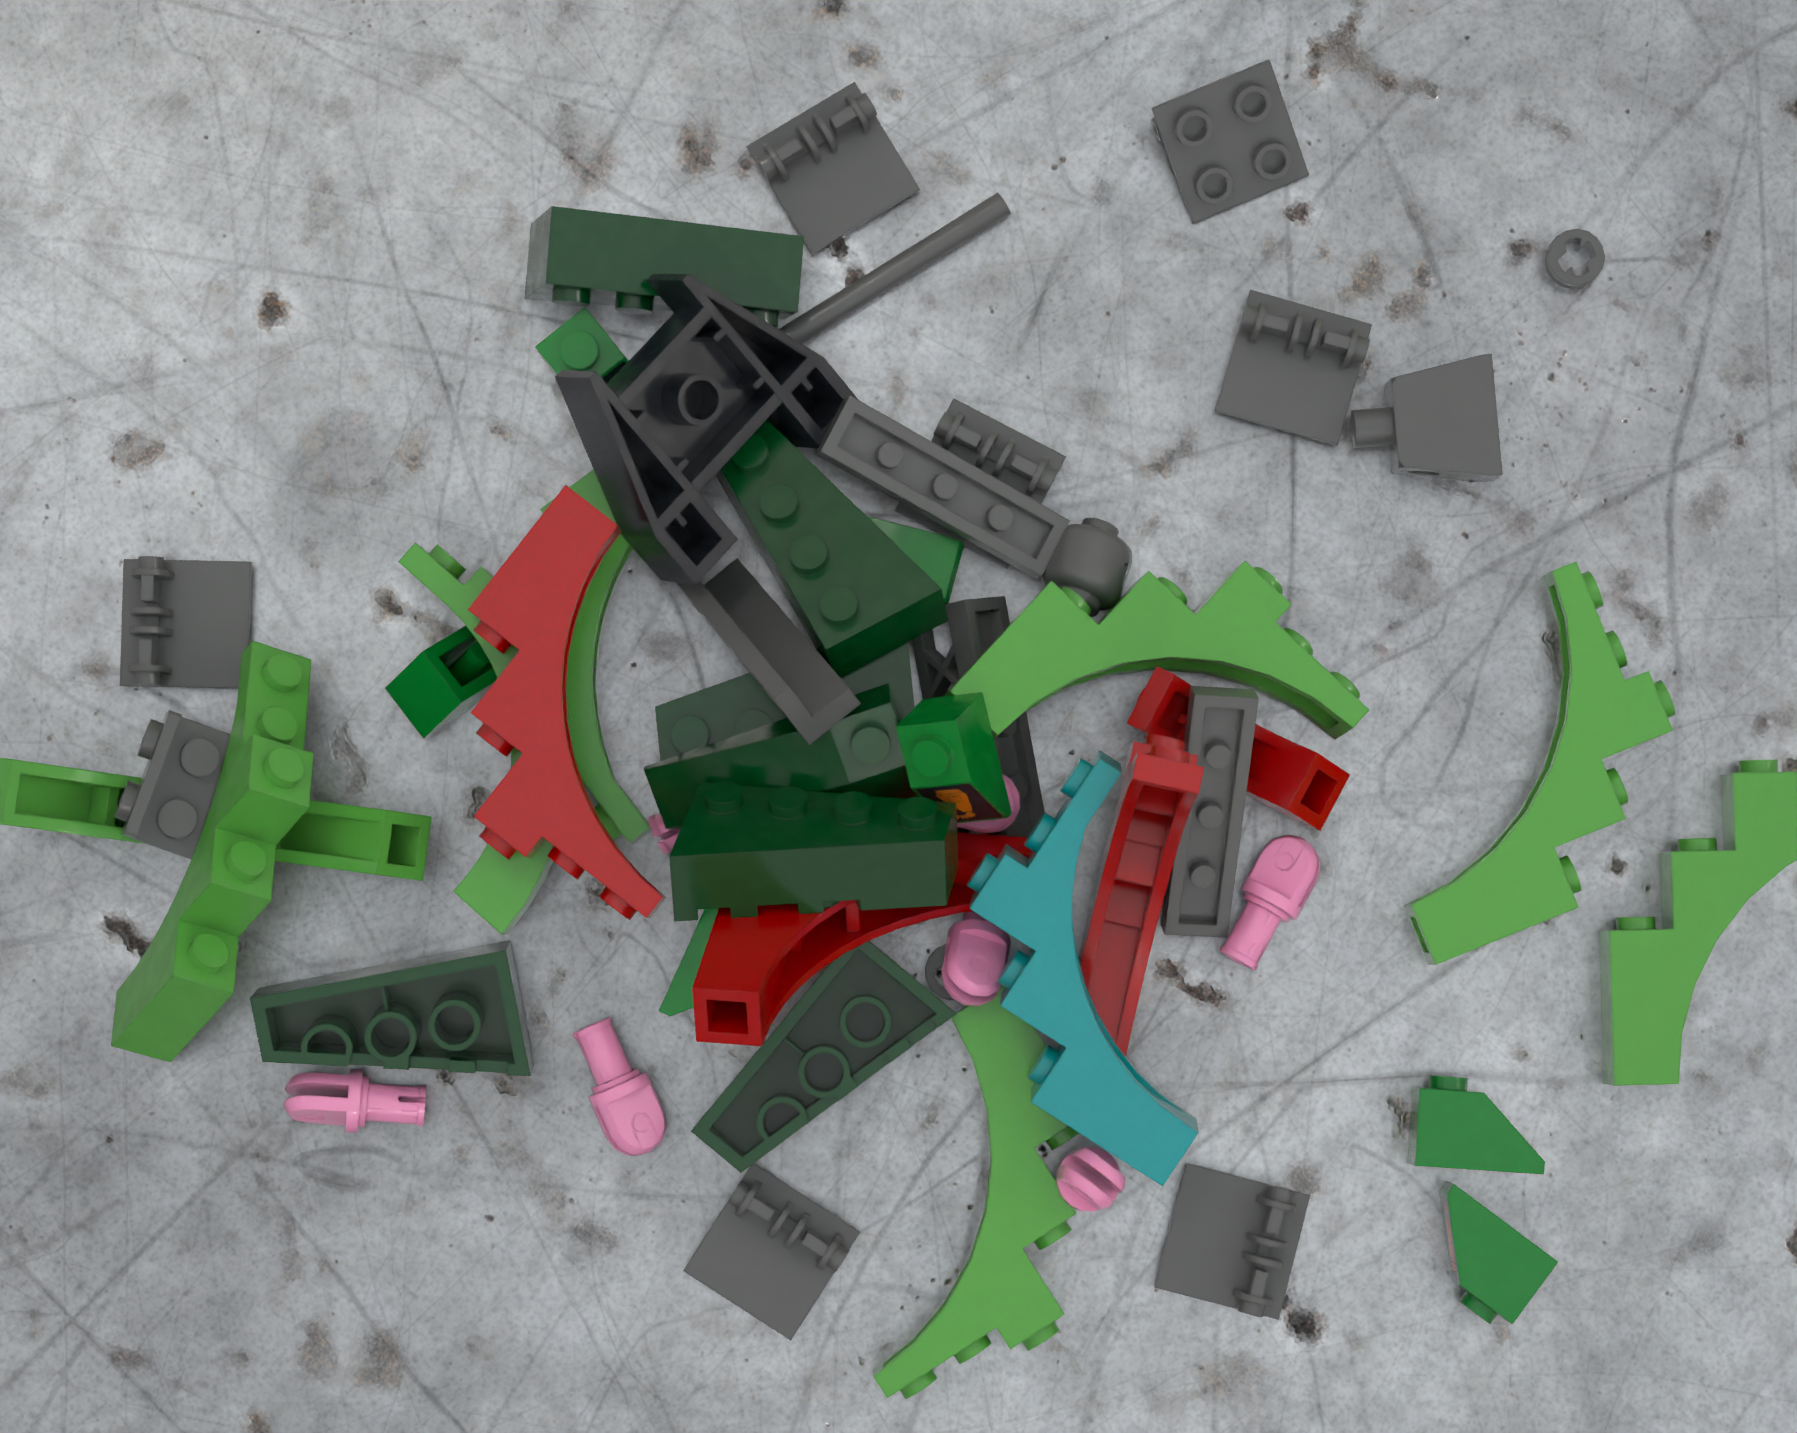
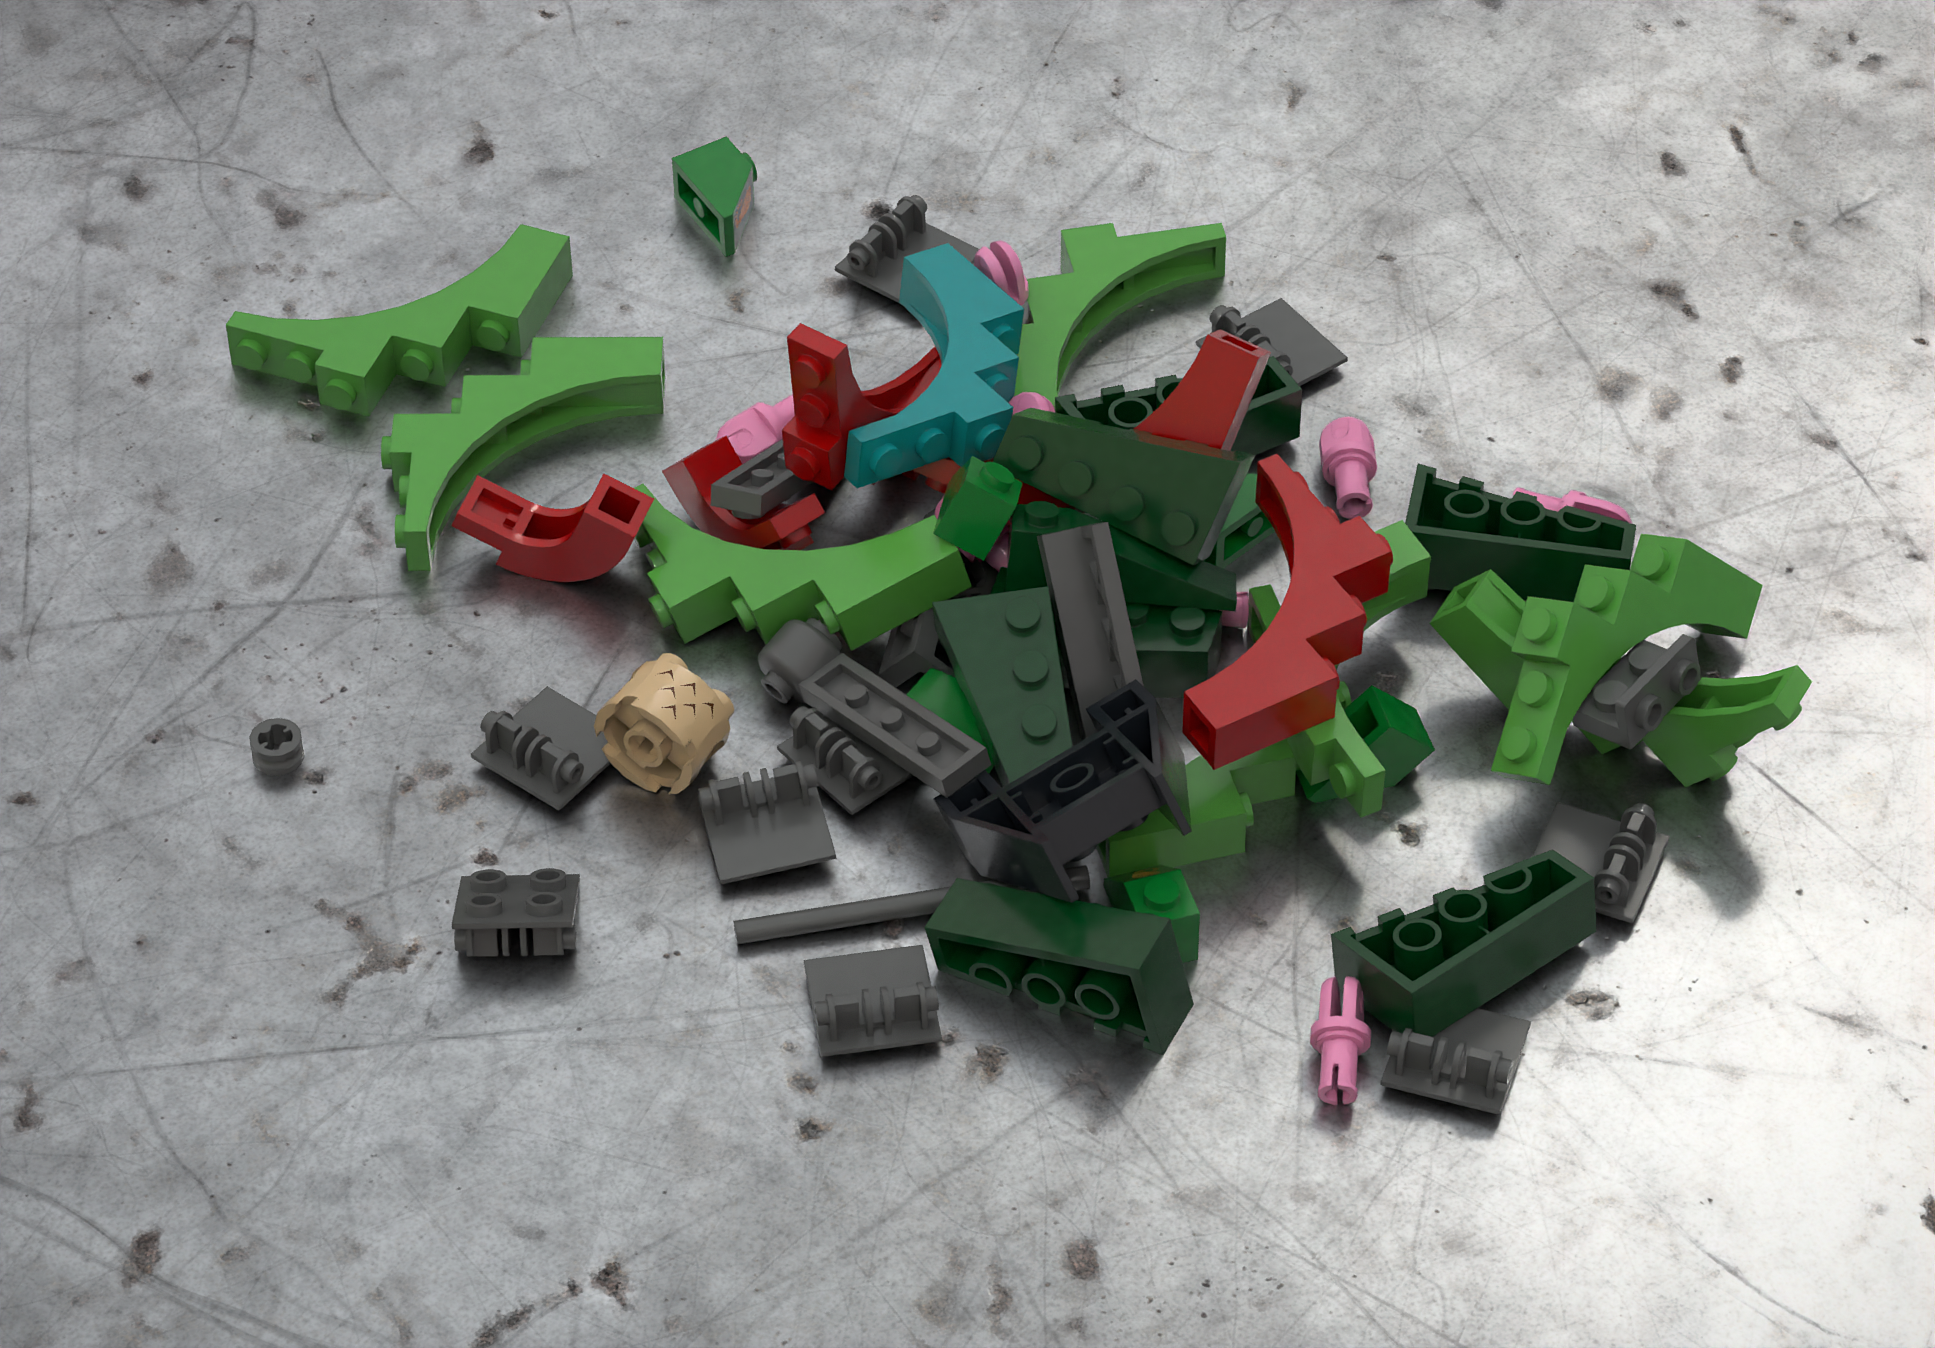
camera: 155 degrees left, 40 degrees down
dark grey torso [1351,354,1503,482] -> none
green slope [1407,1075,1545,1175] -> none
none -> red arch [451,473,654,582]
none -> tan brick [594,653,734,794]
none -> dark grey hinge [697,760,837,884]
none -> bright pink arm [1310,976,1371,1105]
none -> dark green wedge [1331,849,1596,1037]
none -> dark grey hinge [1380,1008,1531,1115]

